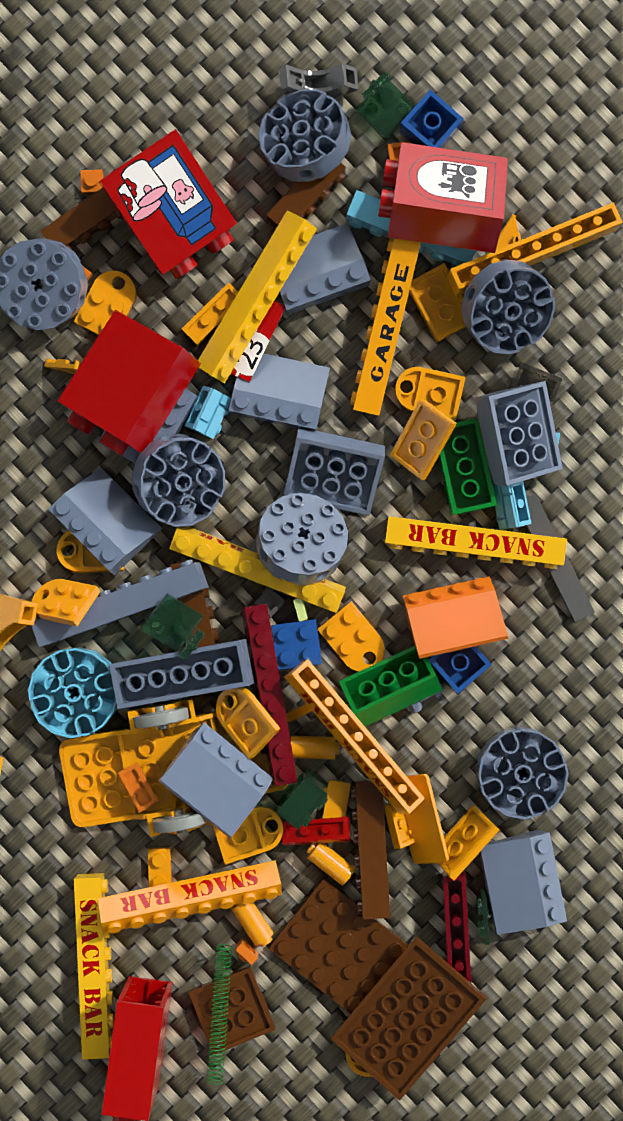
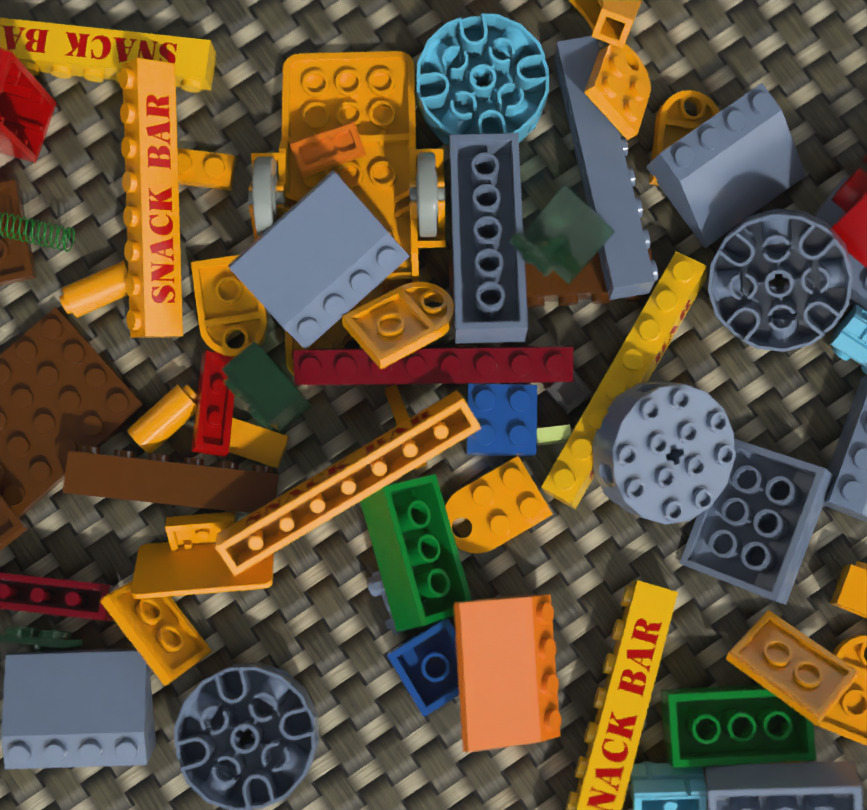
camera: 105 degrees right, 5 degrees down
orange plate [235,938,259,965] -> none
light orange brick [291,736,340,759] -> none

